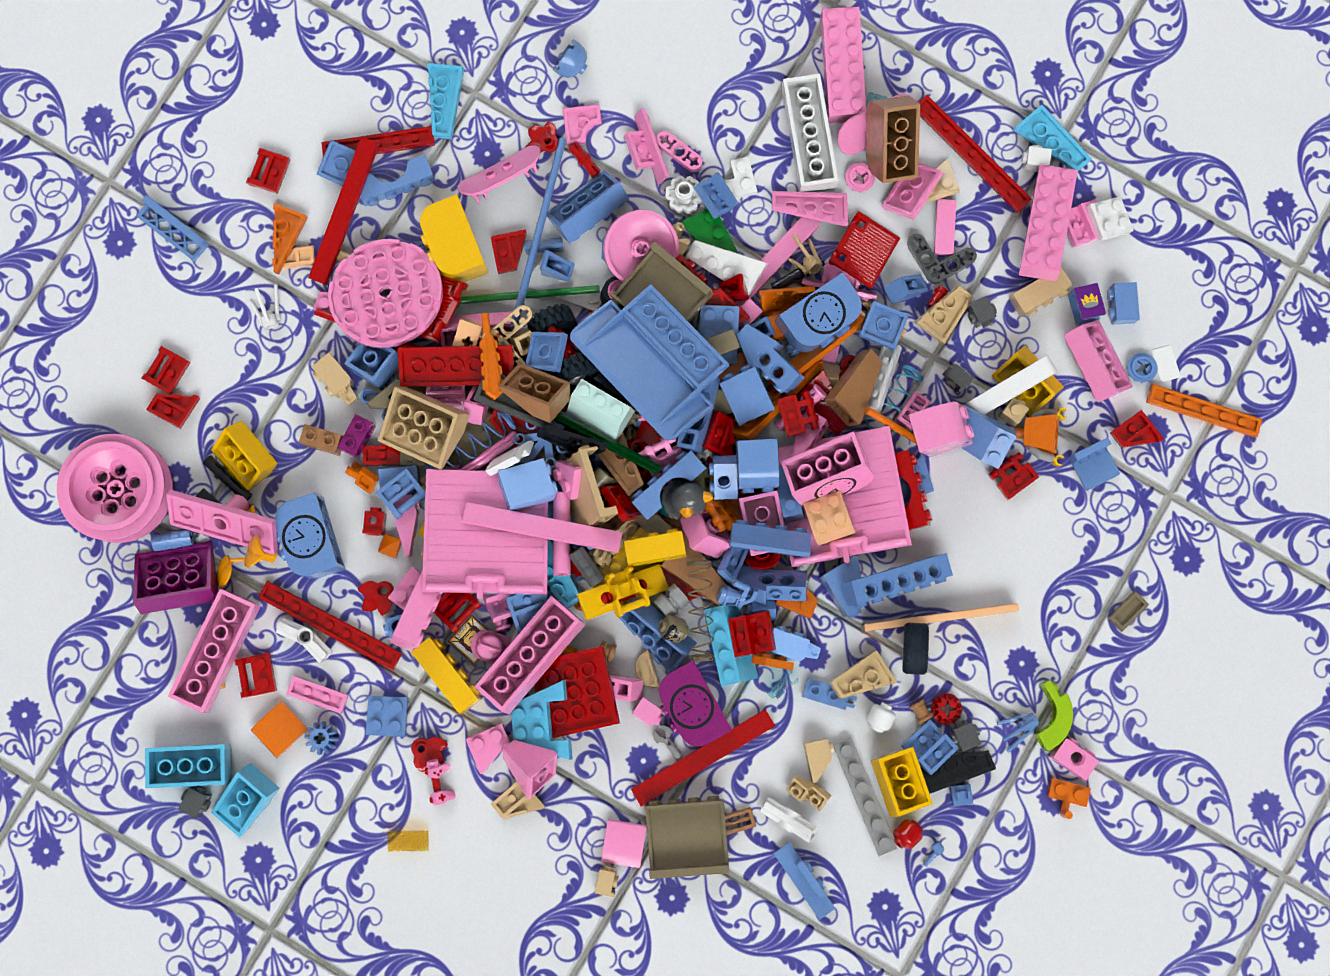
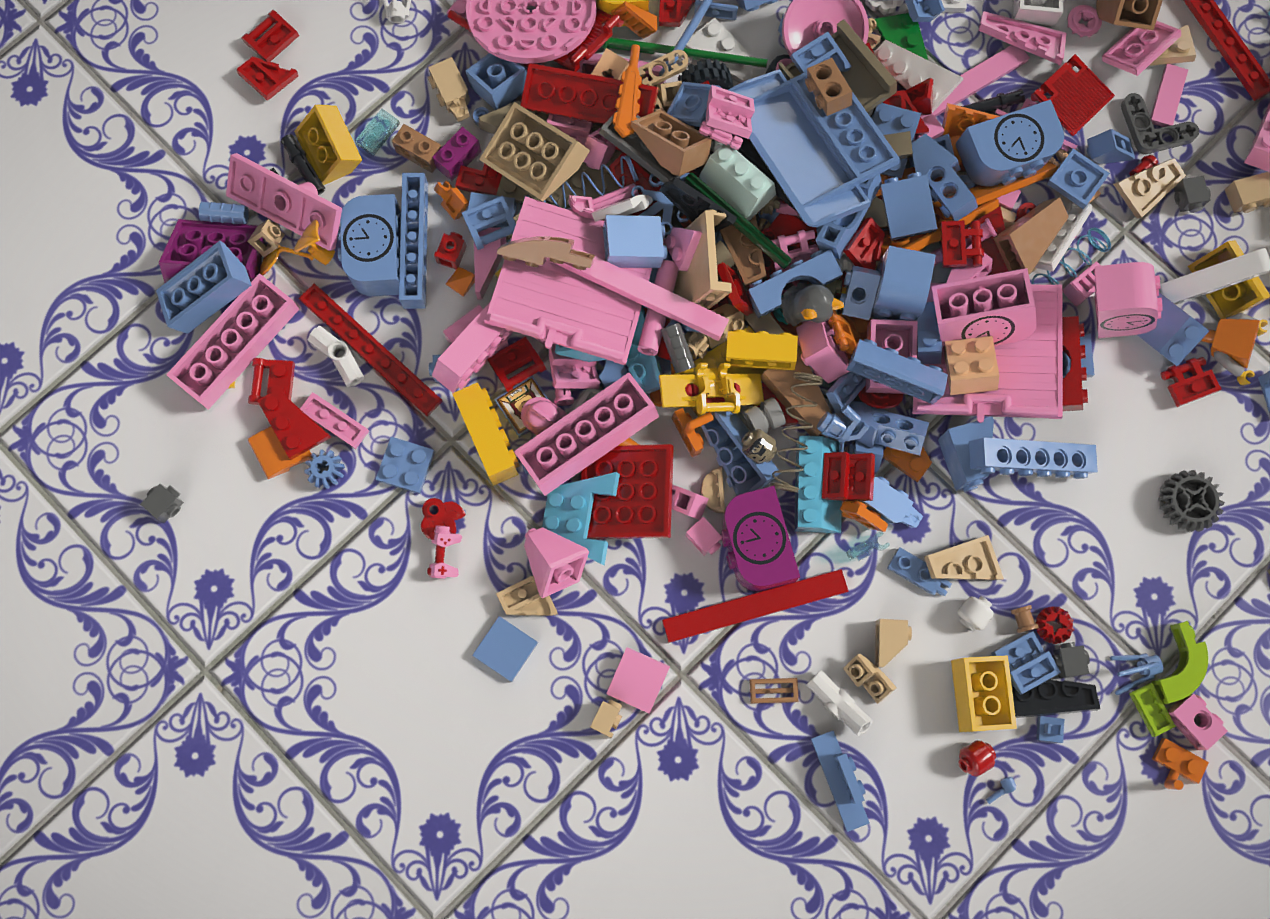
camera: 15 degrees right, 5 degrees down
bright pink wheel [57,434,173,543] -> none
medium azure brick [145,744,231,788] -> none
medium azure slope [211,763,280,838] -> none
red plate [358,581,394,616] -> none
clear yellow slope [387,830,428,852] -> none
bright pink wing [466,723,510,774] -> none
medium blue wing [505,594,548,634] -> none
medium blue slope [540,250,575,282] -> none
medium nougat wheel [600,640,617,663] -> none
dark tan panel [644,796,730,879] -> none
light grey bar [653,725,682,759] -> none
tan plant [788,234,823,275] -> none
light grey plate [833,738,897,856] -> none
light nougat tile [862,603,1019,632] -> none
orange bar [864,406,917,444] -> none
black wheel [902,623,929,675] -> none
dark grey brick [942,364,974,396] -> none
tan brick [998,398,1029,427] -> none
none -> medium blue slope [156,241,252,334]
none -> tan brick [248,219,285,257]
none -> red wing [257,389,332,460]
none -> clear light blue plate [355,109,400,156]
none -> medium blue brick [399,173,428,309]
none -> medium blue tile [472,616,538,682]
none -> medium nougat slope [497,236,595,270]
none -> bright pink tile [568,195,594,219]
none -> orange slope [611,1,657,39]
none -> orange plate [671,408,714,457]
none -> bright pink axle [699,121,743,150]
none -> bright pink slope [706,85,755,139]
none -> medium blue wing [790,32,852,74]
none -> medium nougat brick [805,58,852,116]
none -> lime plate [1129,683,1176,737]
none -> dark grey gear [1158,470,1225,532]

